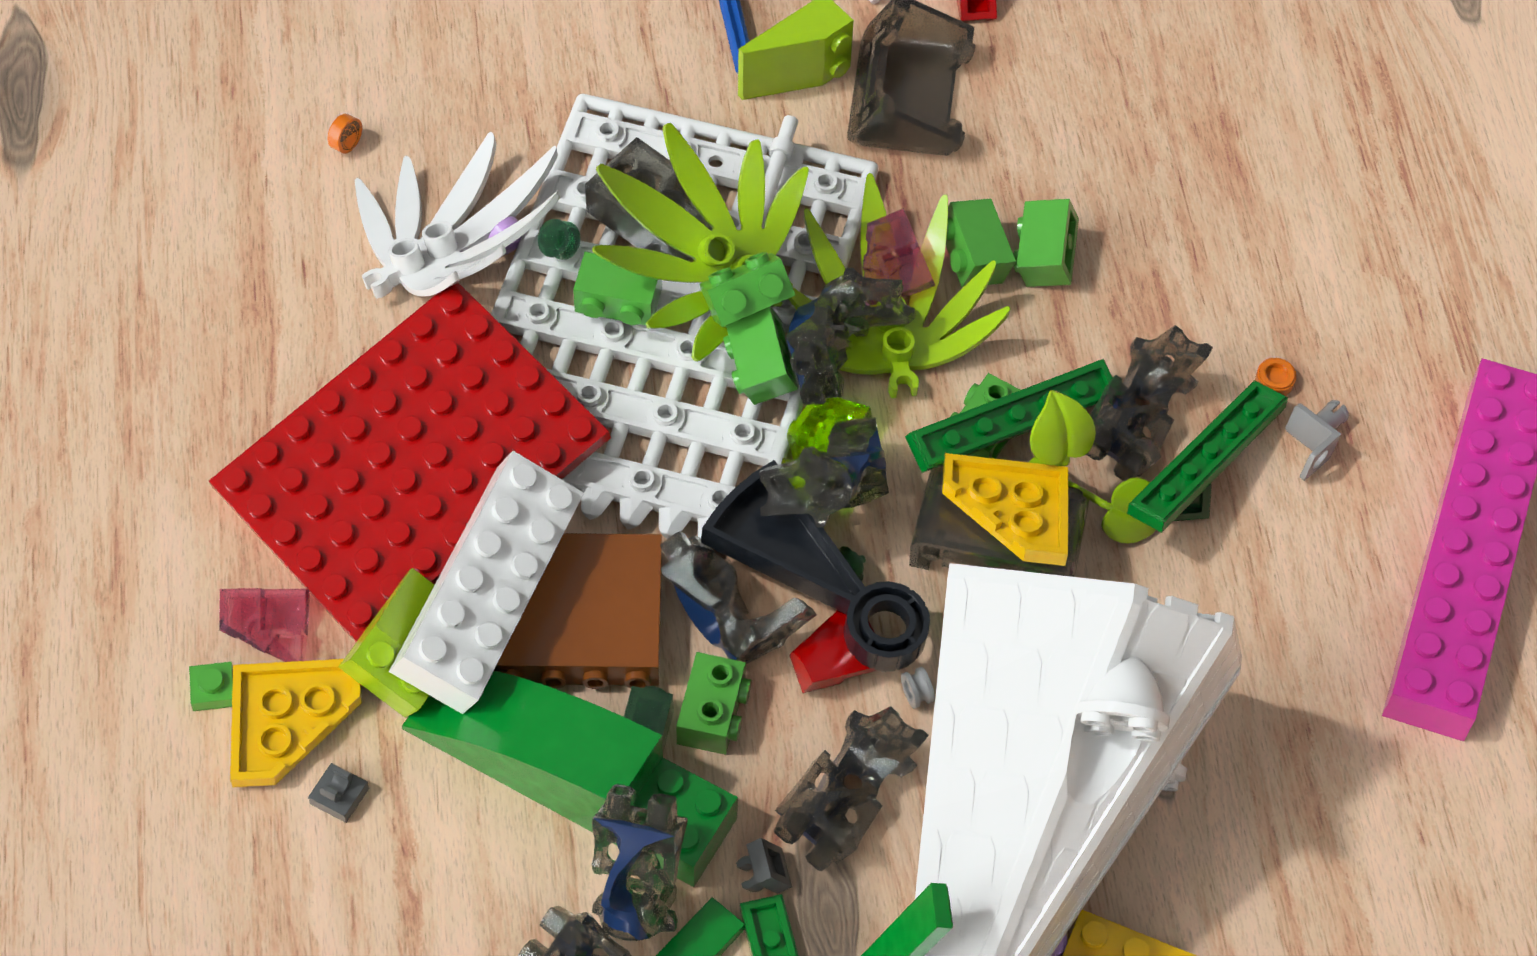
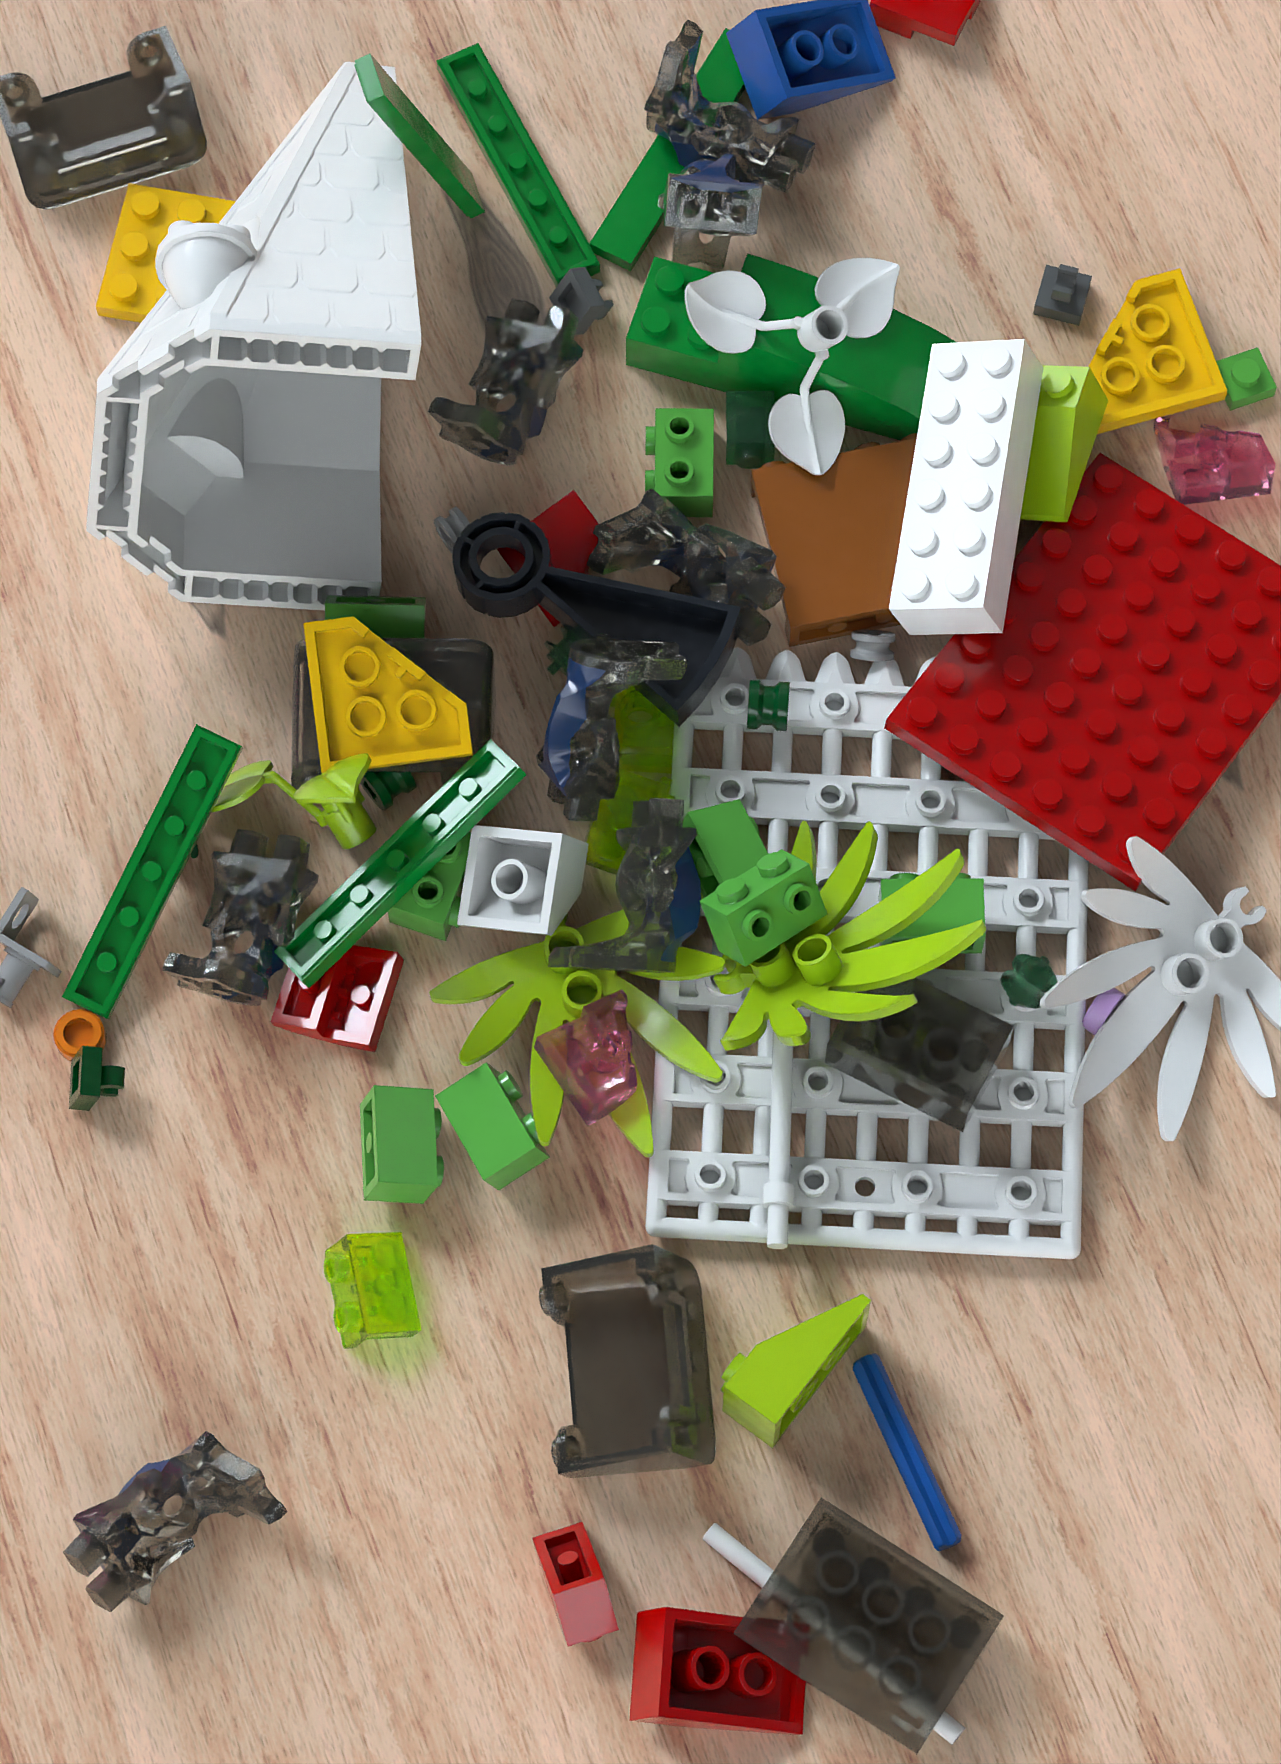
camera: 170 degrees right, 10 degrees up
none -> clear smoke hips [63,1431,287,1612]
none -> dark green tile [69,1046,125,1111]
none -> red slope [270,945,404,1052]
none -> clear neon green bracket [324,1232,422,1349]
none -> white slope [457,825,588,936]
none -> white plant [685,258,900,475]
none -> dark green wheel [747,680,790,731]
none -> light grey bush [850,630,895,661]

